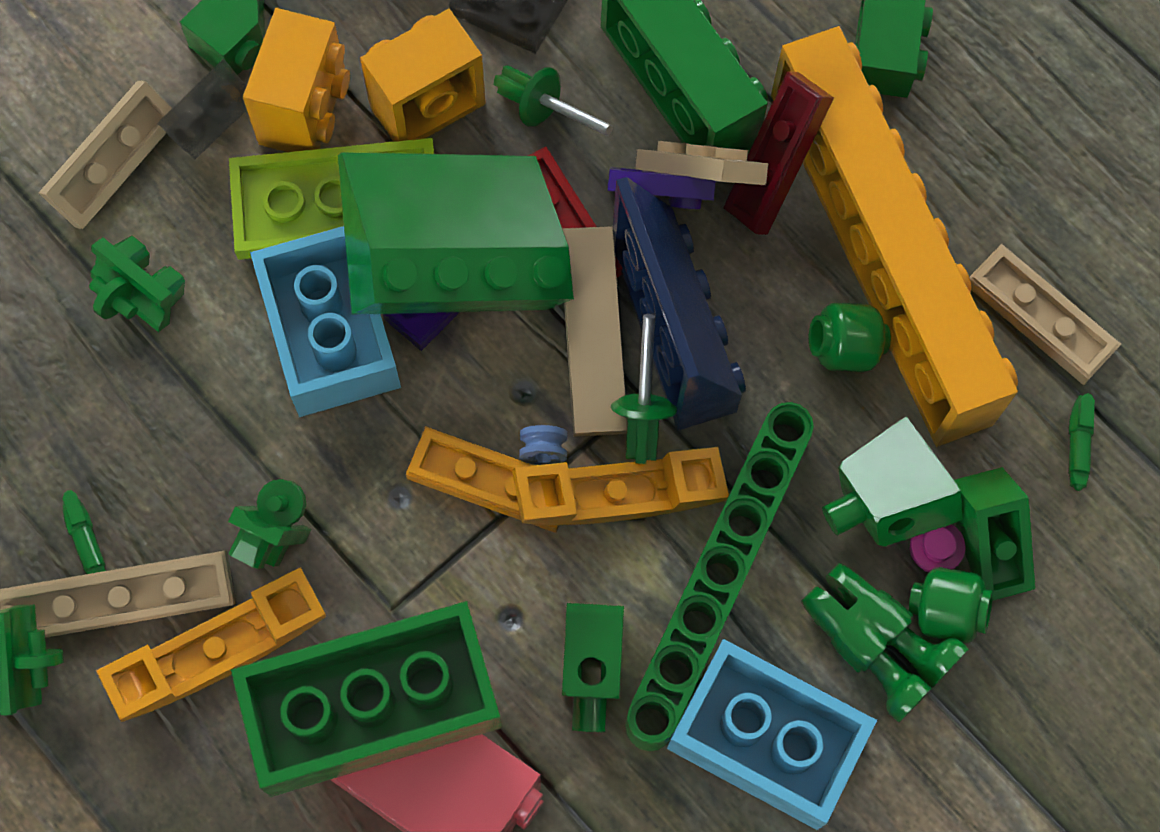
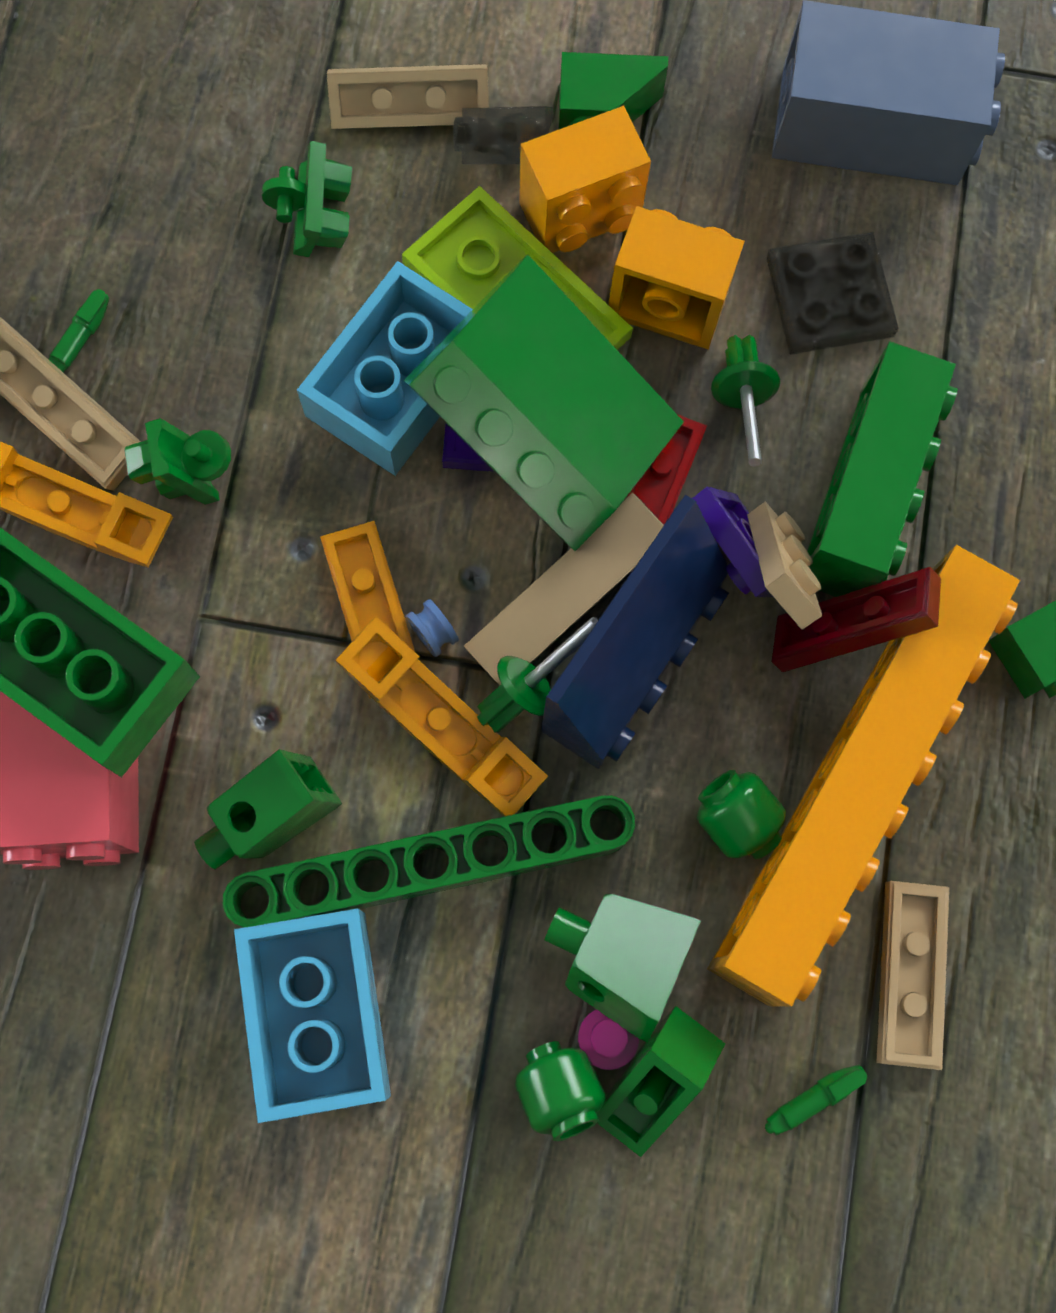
camera: 50 degrees right, 5 degrees up
green piece [801,563,969,723] -> none

